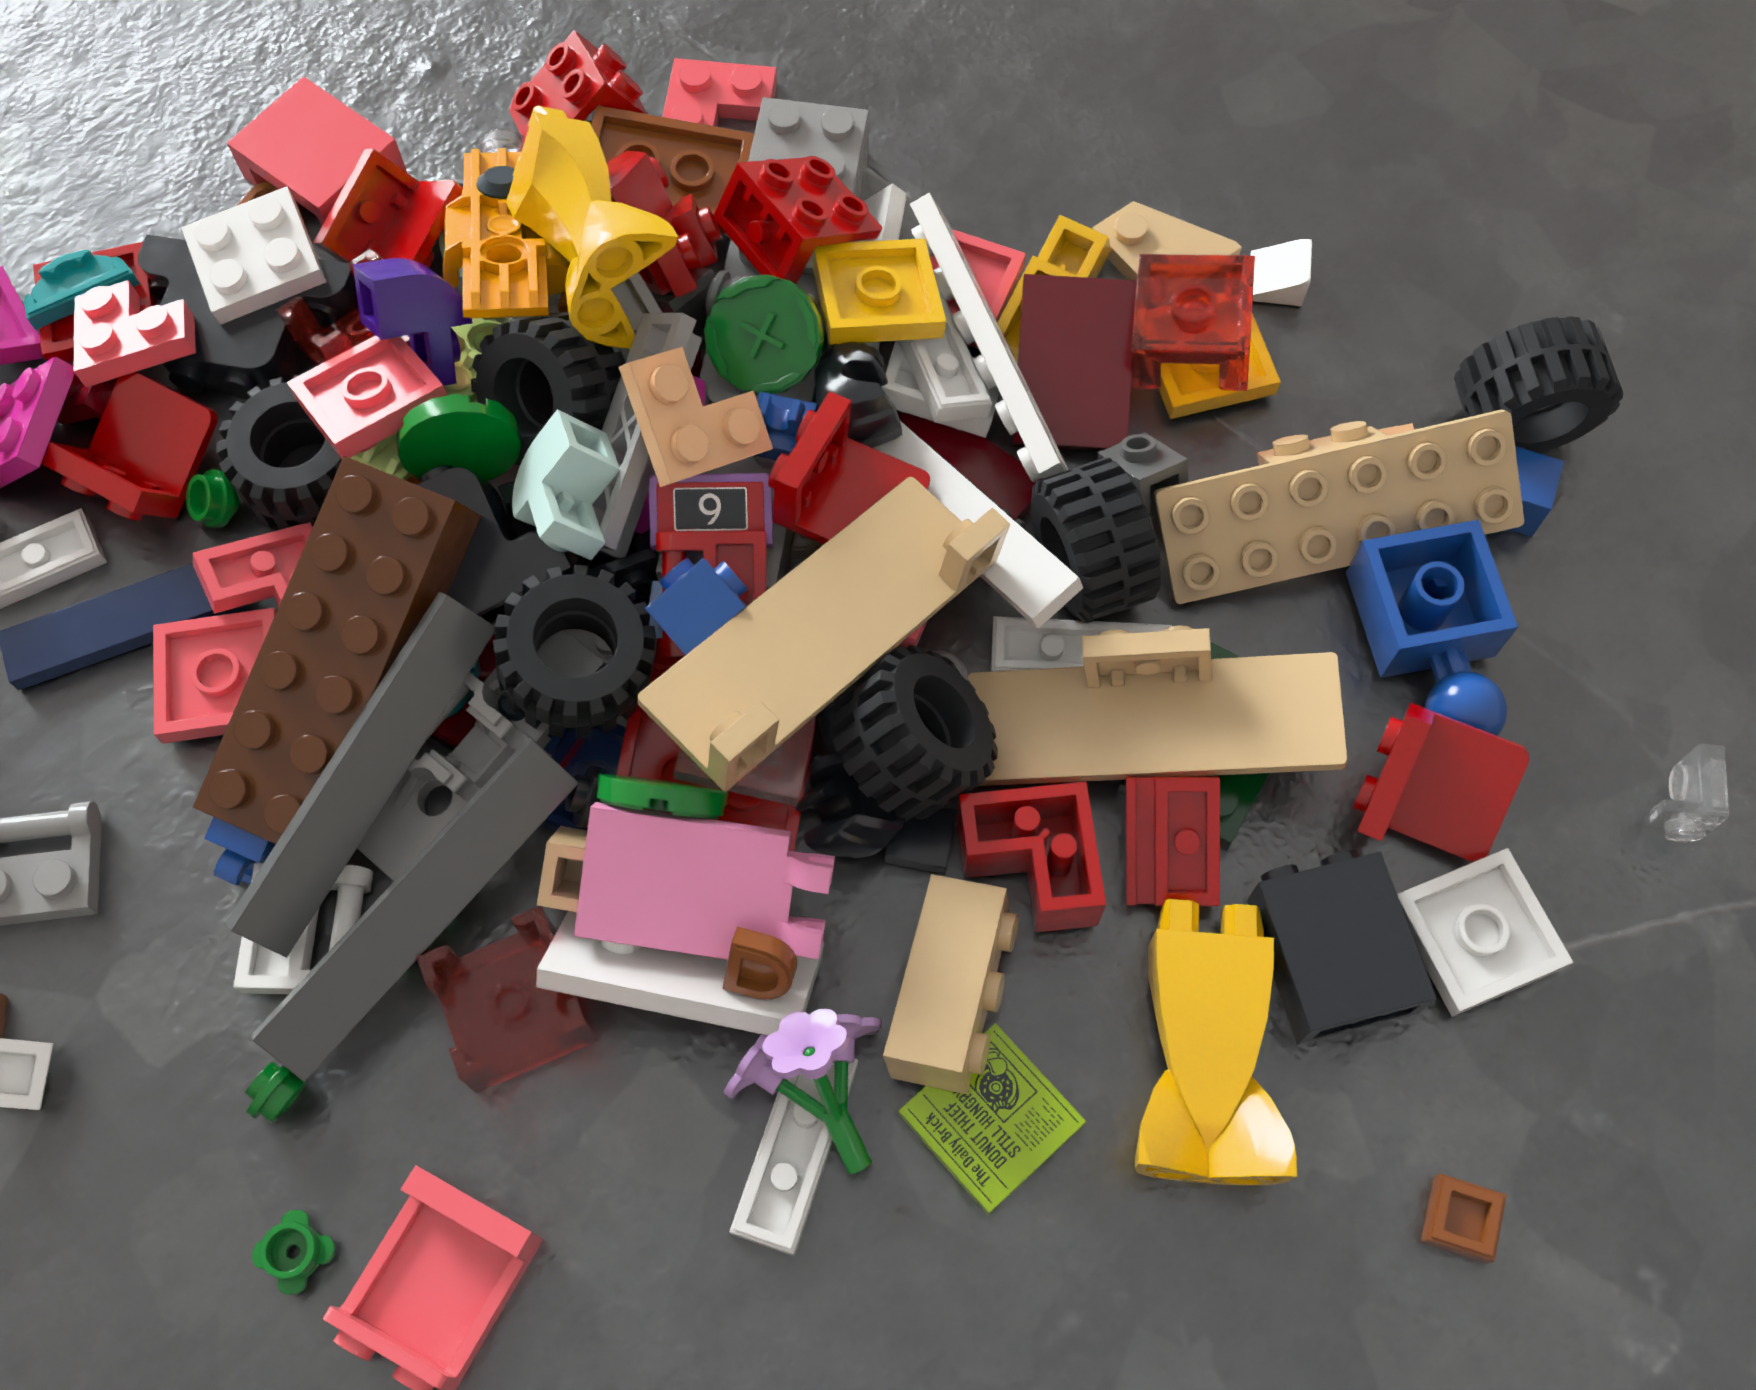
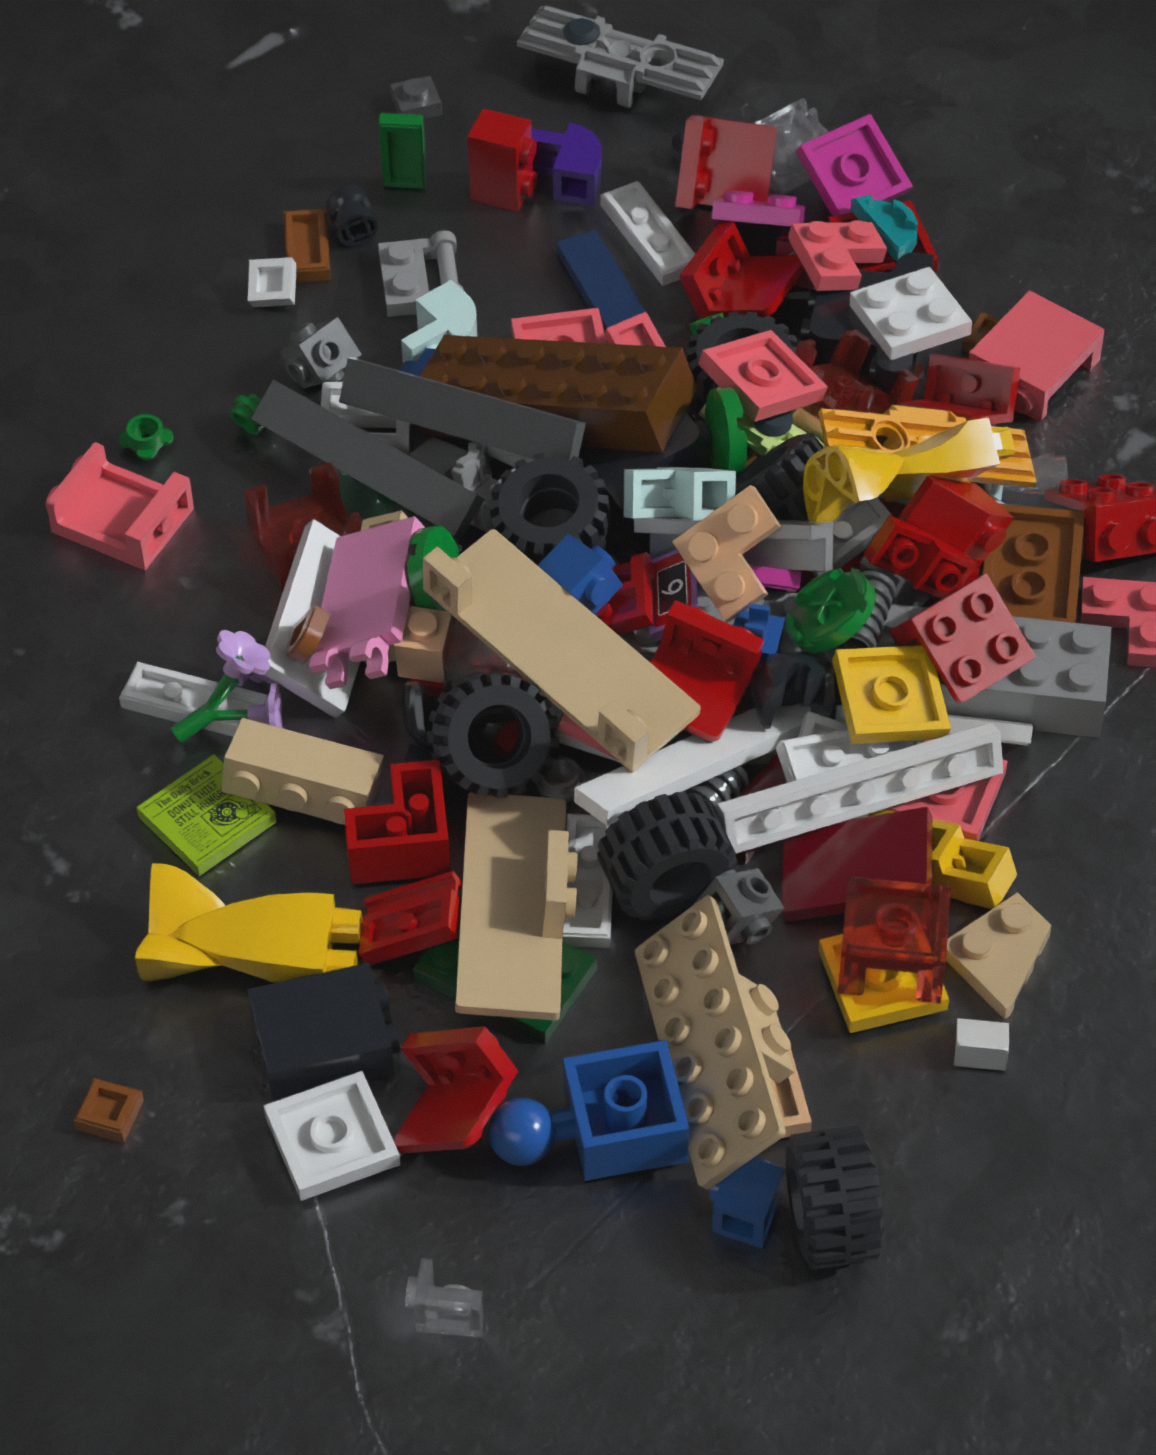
camera: 90 degrees right, 15 degrees down
dark purple brick [353,258,473,386] -> none
none -> dark grey brick [279,317,362,389]
none -> light nougat brick [394,606,455,683]
none -> light aqua brick [401,280,477,363]

